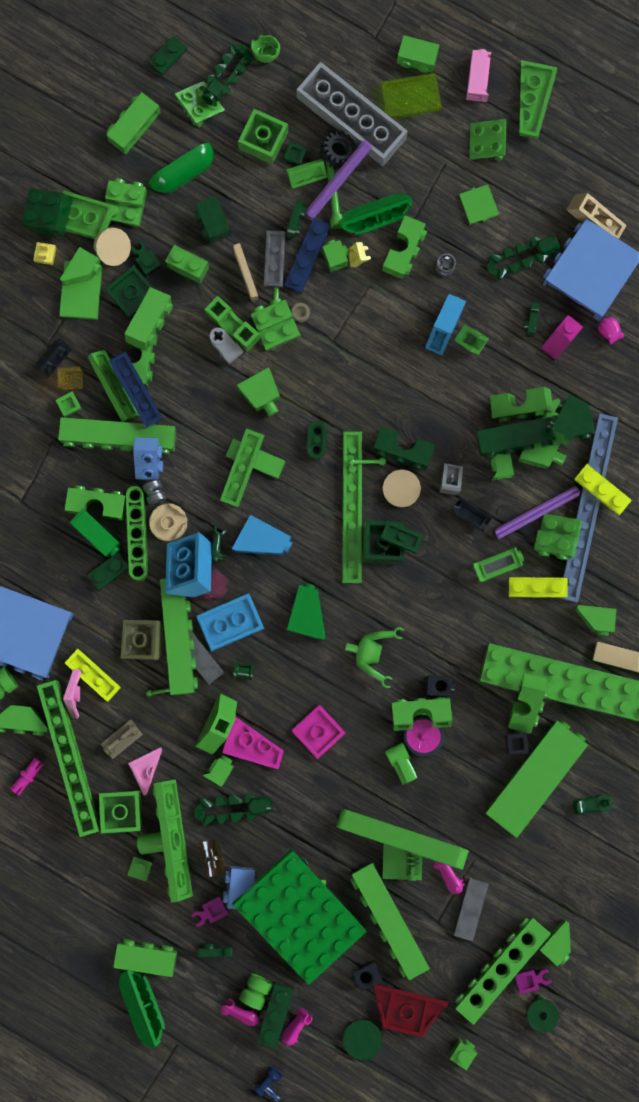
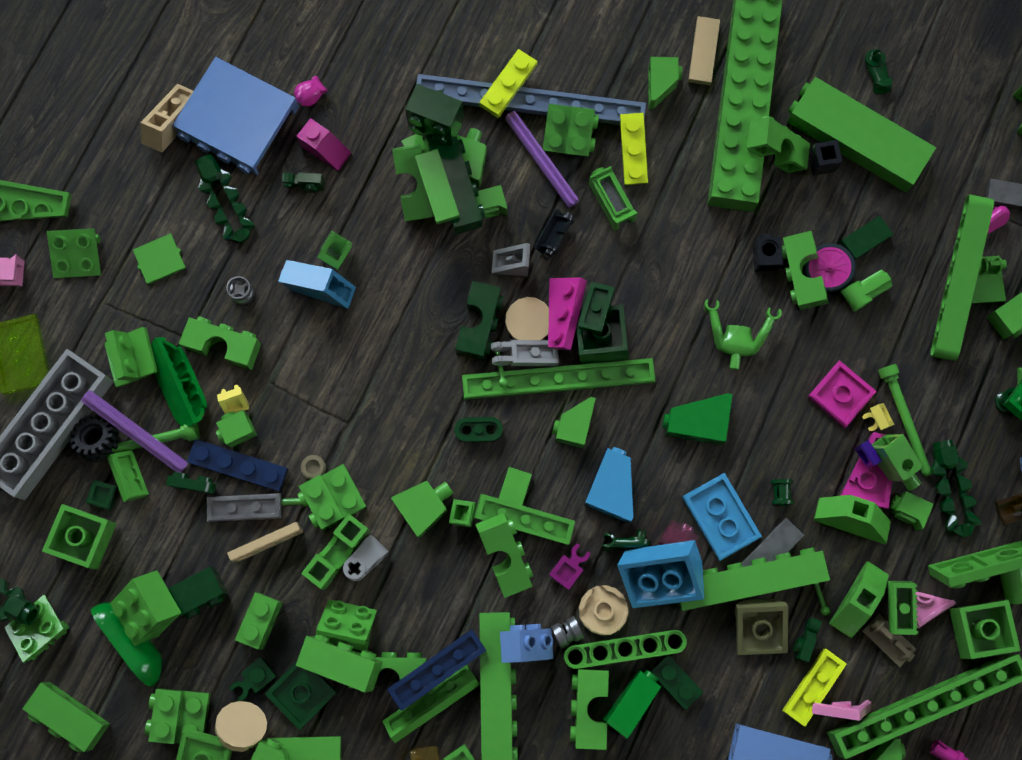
camera: 95 degrees left, 5 degrees down
none -> bright green bracket [105,327,157,387]
none -> bright green brick [110,570,181,646]
none -> bright green bracket [316,600,377,651]
none -> bright green tile [415,149,460,224]
none -> bright green slope [449,499,476,527]
none -> bright green arch [475,513,533,598]
none -> light grey hinge [491,340,559,366]
none -> dark pink wing [548,277,587,350]
none -> magenta plate [549,544,590,590]
none -> bright green slope [552,397,596,448]
none -> dark green plate [793,618,822,662]
none -> bright green slope [829,561,889,638]
none -> dark green tile [840,215,893,260]
none -> dark purple tile [855,440,882,469]
none -> light yellow tile [863,403,894,431]
none -> bright green torso [872,434,922,491]
none -> bright green piece [878,364,931,476]
none -> bright green brick [888,581,919,635]

